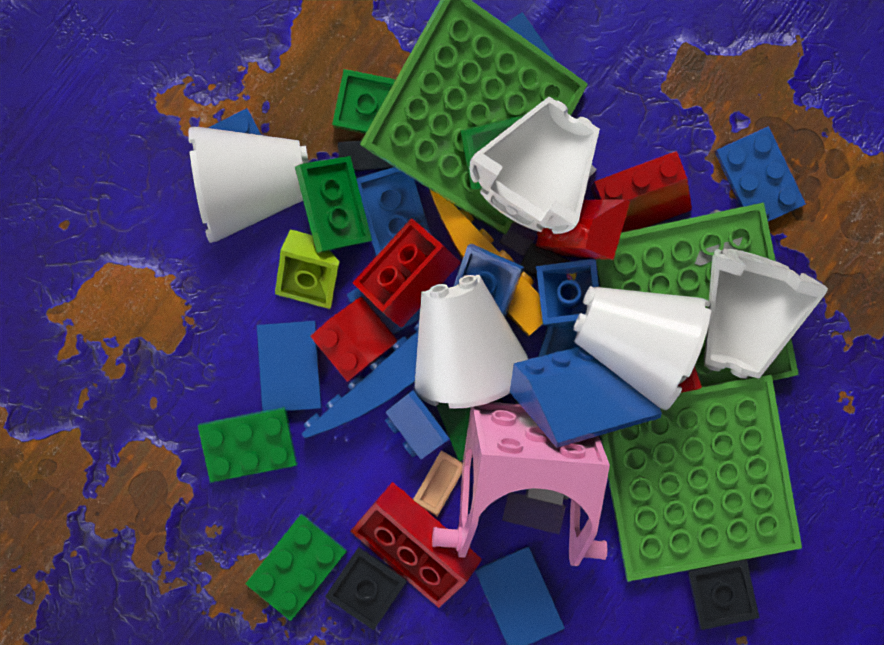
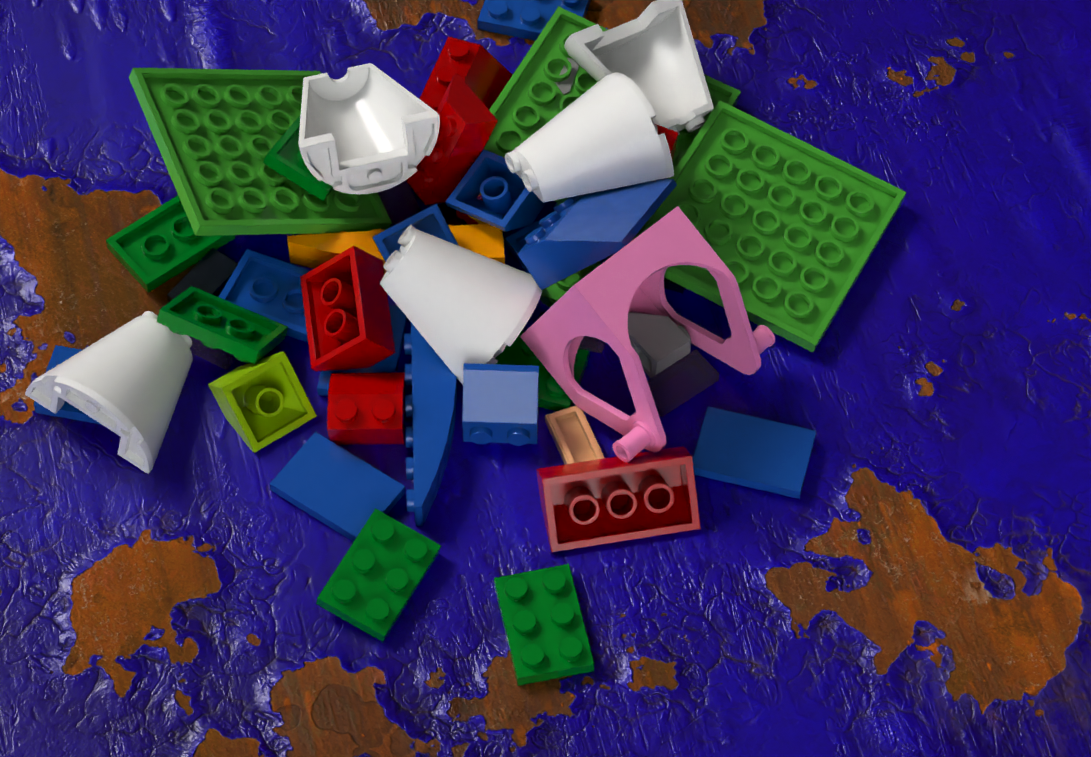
camera: 50 degrees left, 30 degrees down
black plate [325,546,407,631] -> none
black plate [687,559,760,630] -> none

